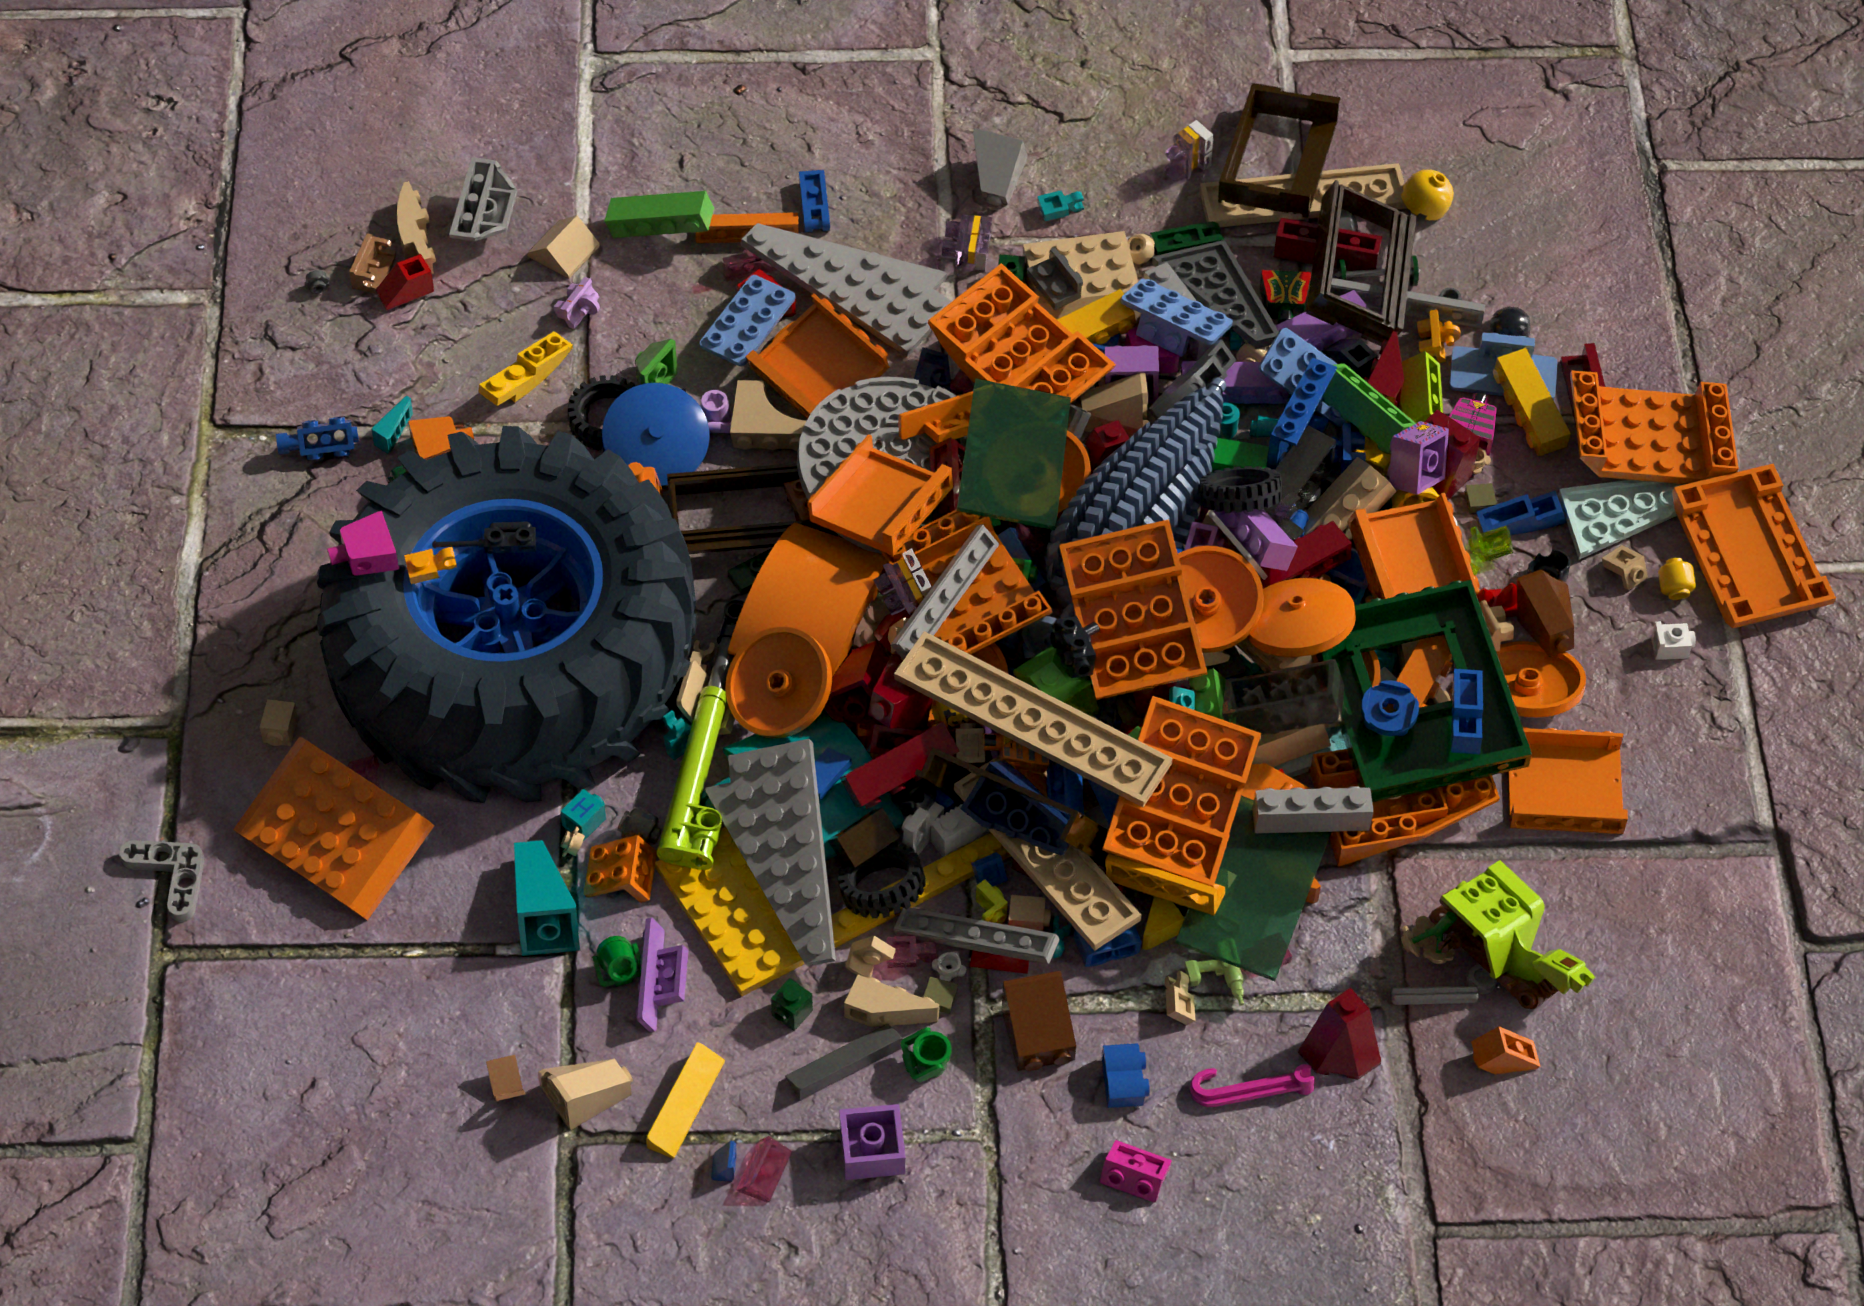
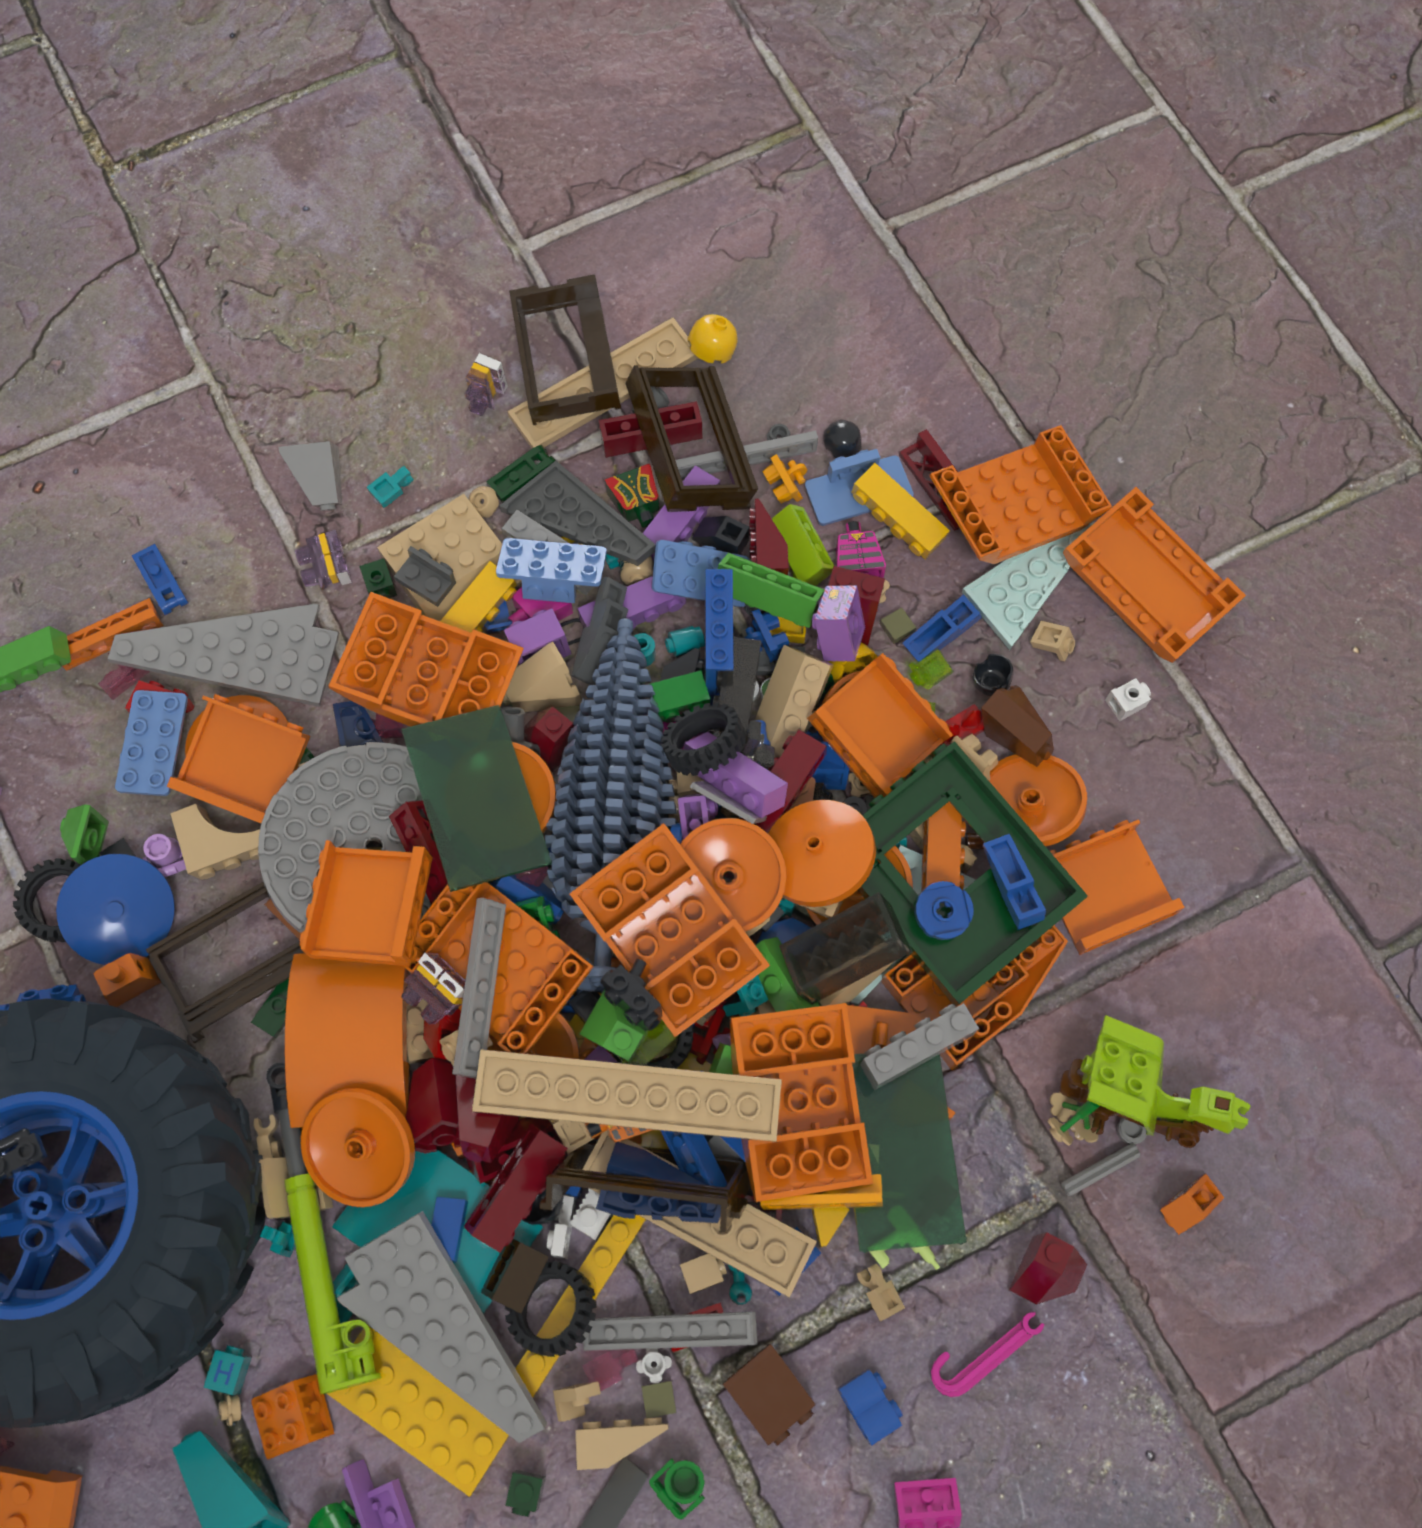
camera: 25 degrees left, 15 degrees up
clear smoke head [617,807,662,844] -> none
orange bracket [898,386,994,444] -> none
blue plate [971,852,1008,887] -> none
neon yellow bracket [976,880,1008,924] -> none
axle [1335,255,1421,286] -> none
yellow head [1658,558,1696,600] -> none

